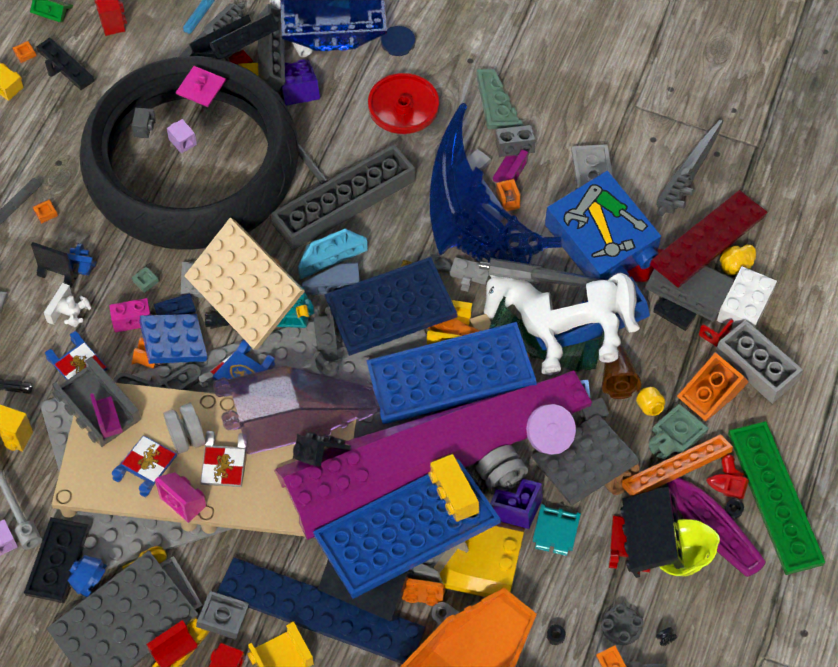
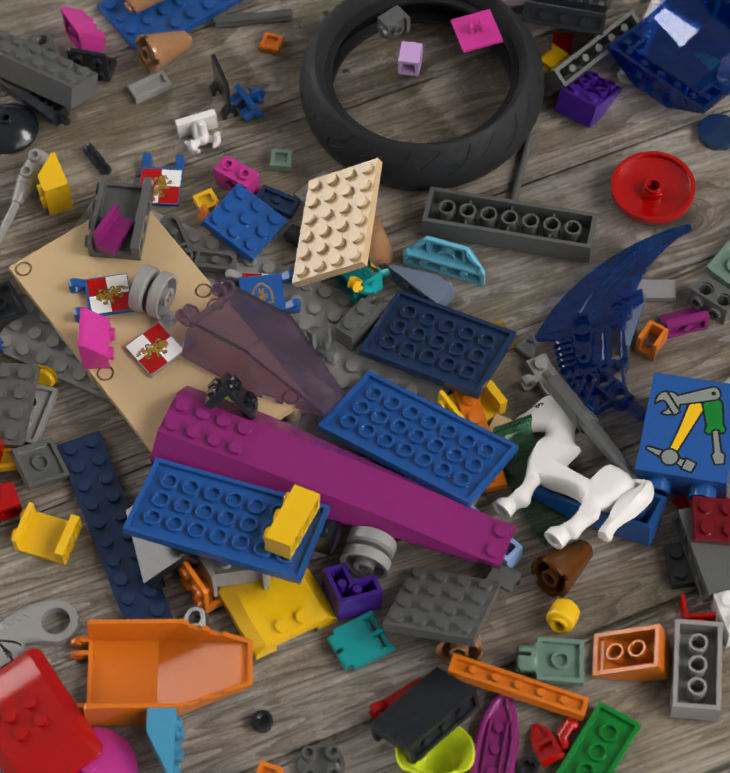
camera: 50 degrees right, 0 degrees up
lavender wheel [526,404,576,455] -> none
none -> yellow plate [192,188,219,211]

